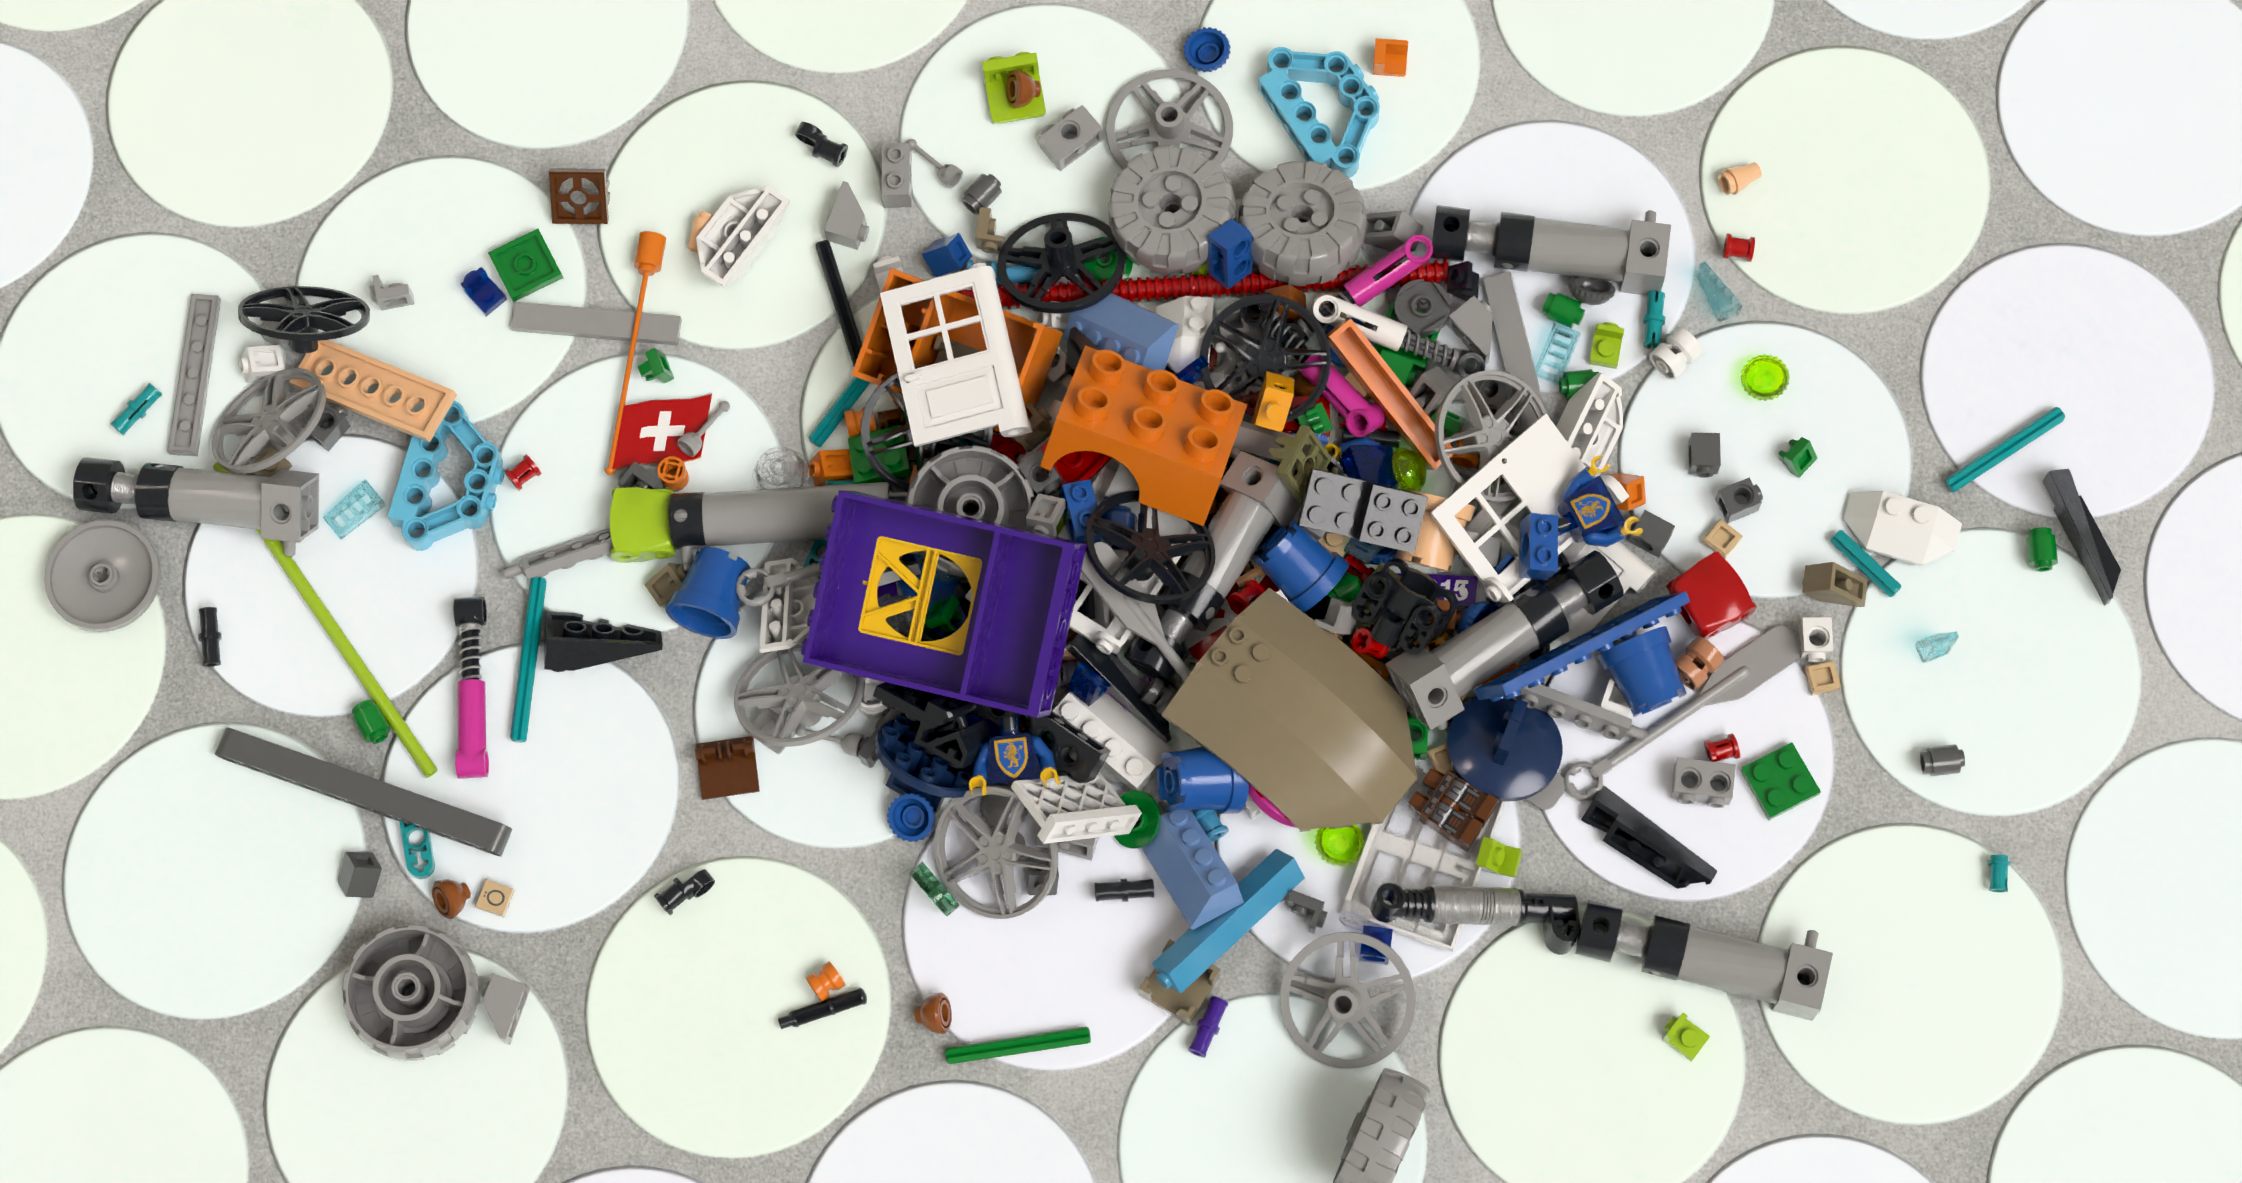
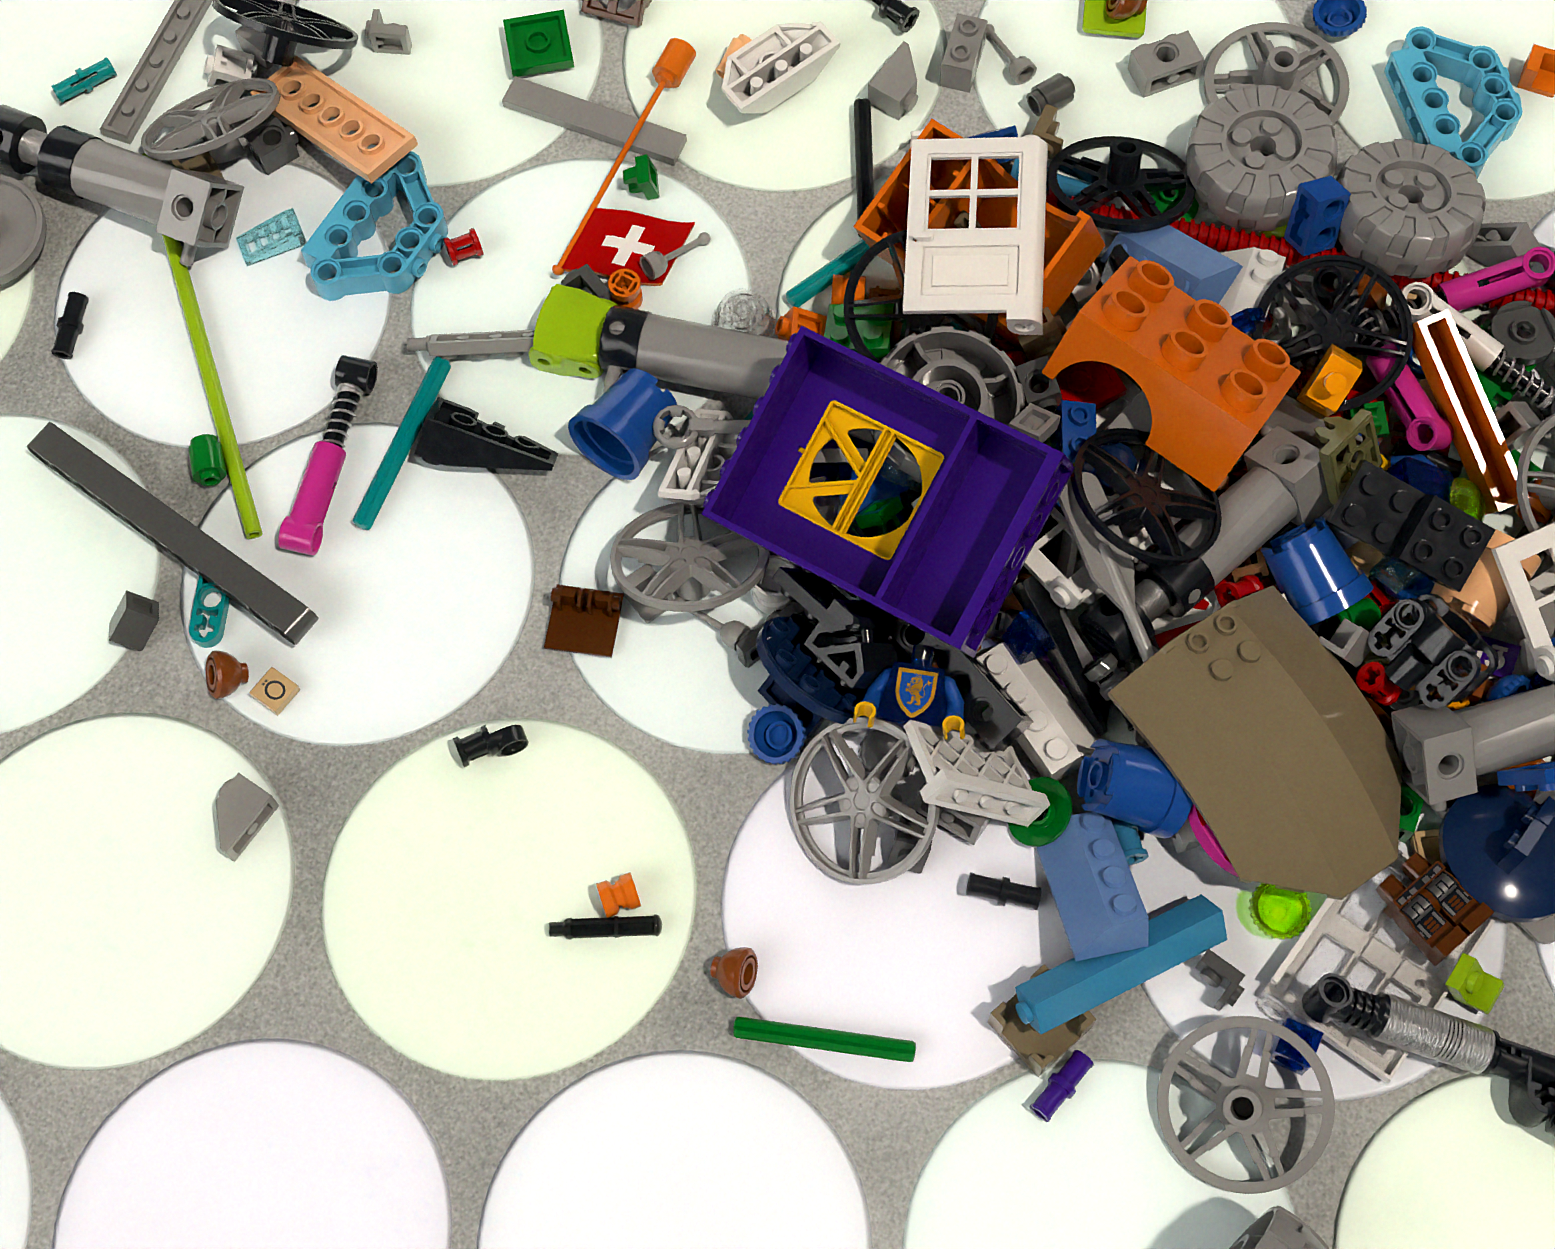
camera: 15 degrees right, 5 degrees down
light grey wheel [342,924,480,1061] -> none
clear blue bracket [461,267,507,317] -> none
dark tan bracket [644,563,687,607] -> none
clear green plate [909,861,960,916] -> none

